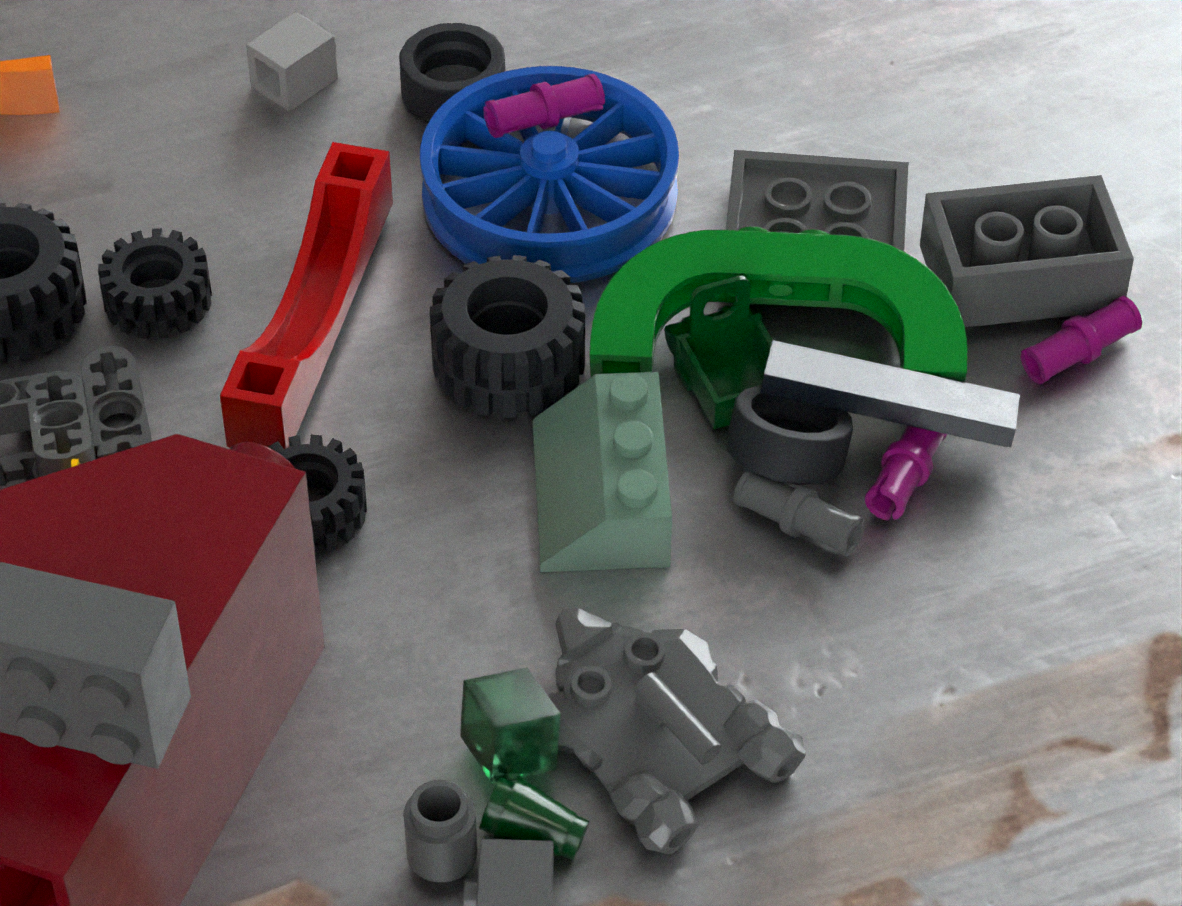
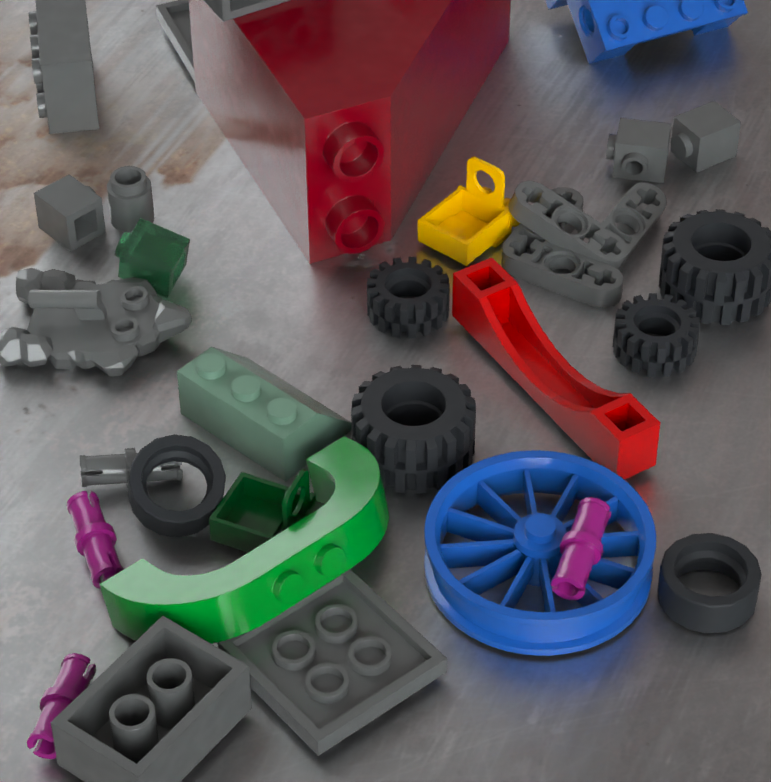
camera: 135 degrees right, 5 degrees down
dark green cone [479,777,590,860] -> none
tile [761,340,1020,447] -> none

